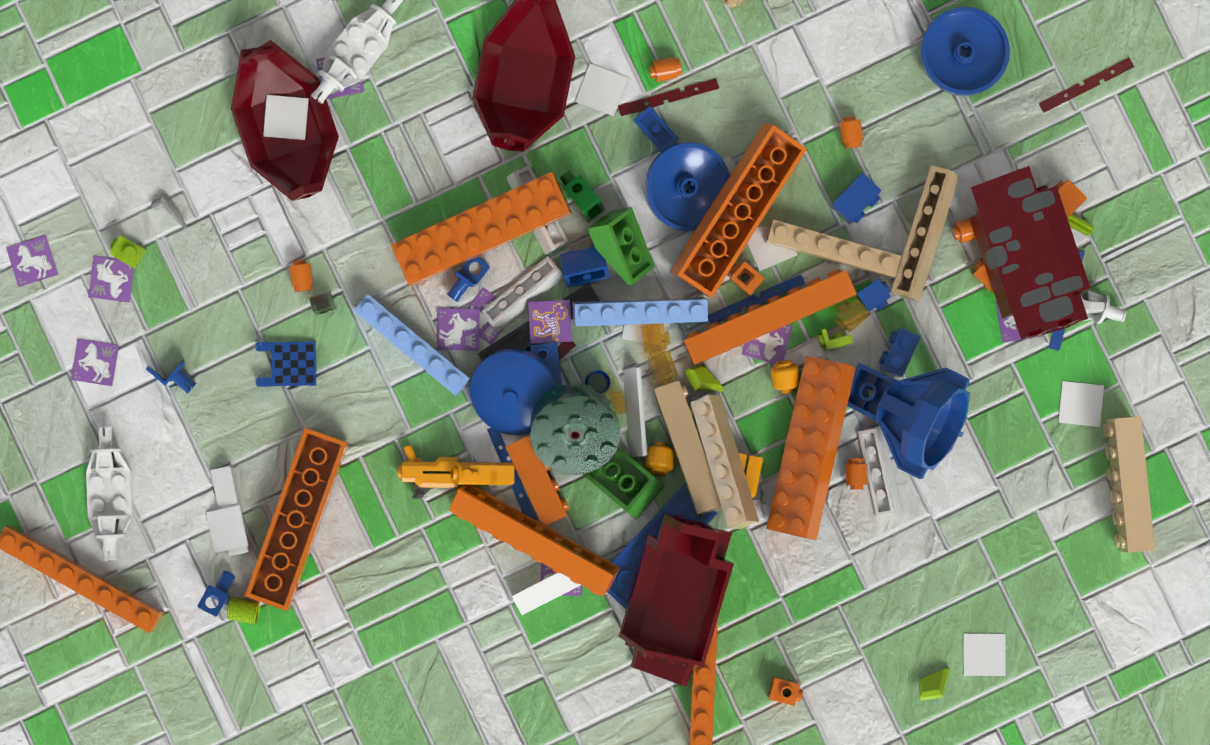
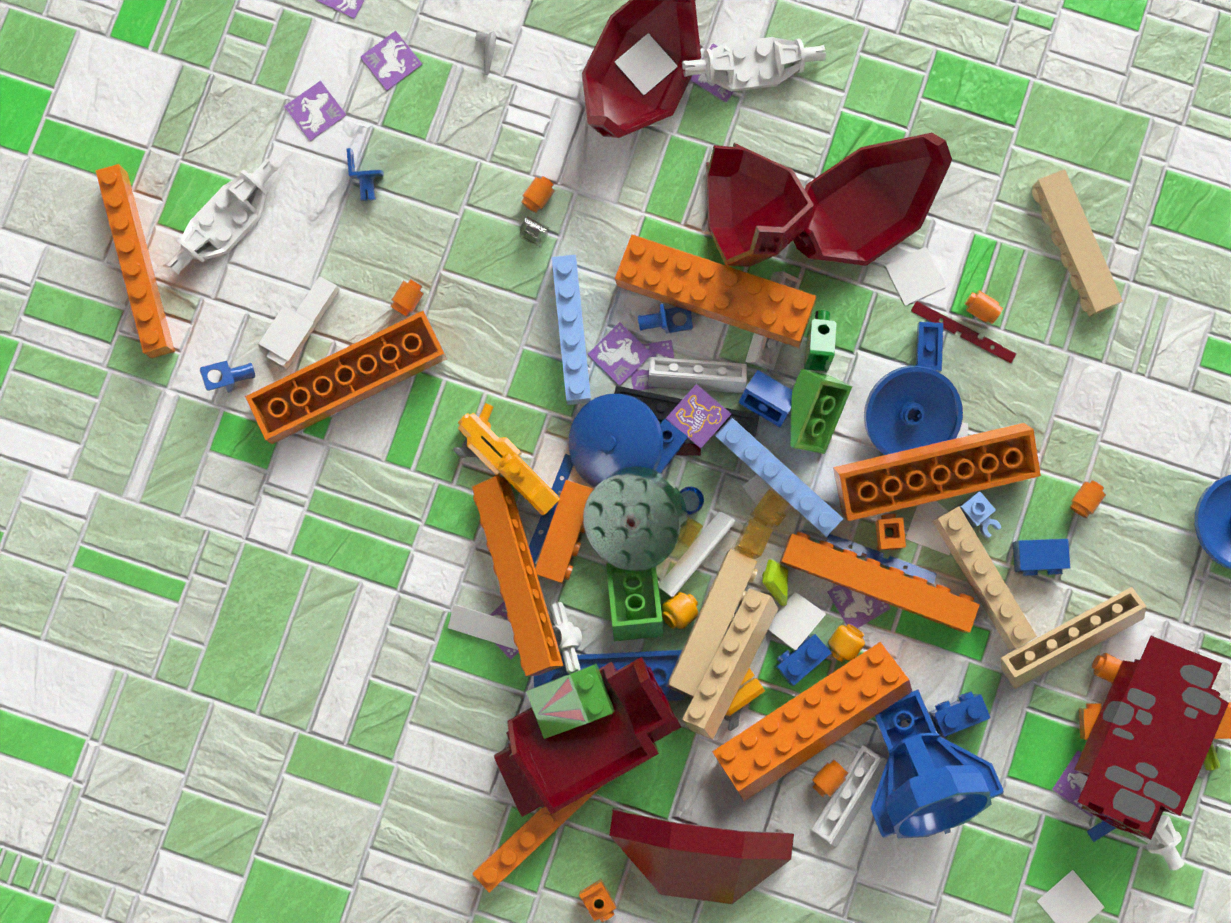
camera: 45 degrees right, 5 degrees down
lime bracket [109,235,147,269] -> none
lime piece [227,596,260,625] -> none
blue flag [255,341,316,387] -> none
lime bracket [817,328,853,351] -> none
clear yellow brick [835,298,871,333] -> none
blue brick [855,279,891,313] -> none
none -> orange brick [390,279,424,317]
none -> bright green slope [526,664,615,739]
none -> white axle [550,602,582,674]
none -> dark red panel [609,808,794,904]
none -> dark red panel [706,143,814,267]
none -> white sticker [768,592,826,650]
none -> blue brick [774,634,831,686]
none -> light blue brick [959,491,1001,538]

